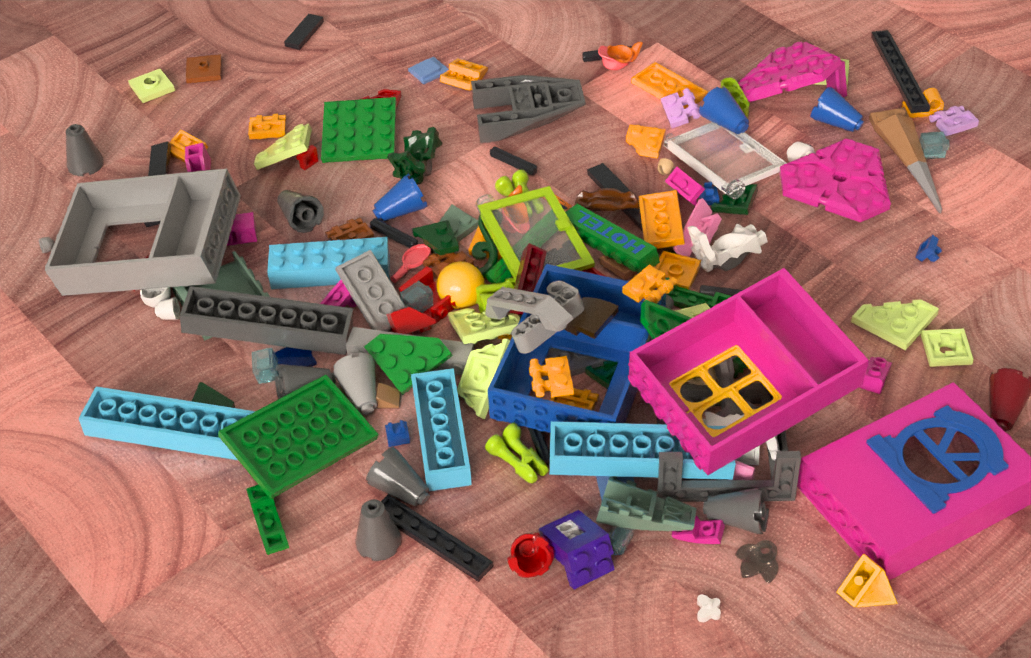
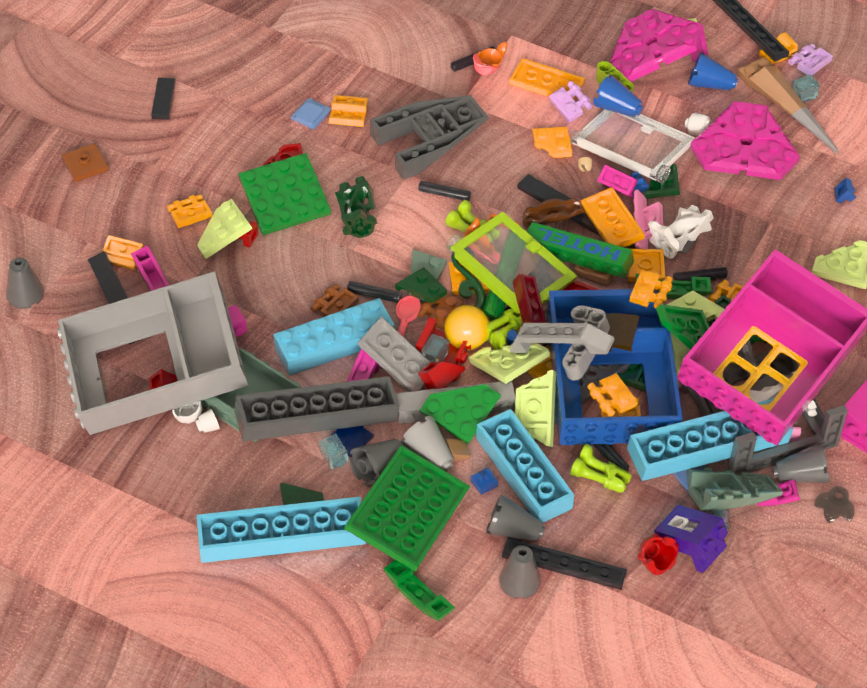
camera: 25 degrees left, 5 degrees up
light grey hinge [39,237,54,253] -> none
yellowish green piece [128,69,175,103] -> none
dark grey cone [277,190,324,233] -> none
blue cone [372,174,428,222] -> none
white piece [697,594,721,622] -> none

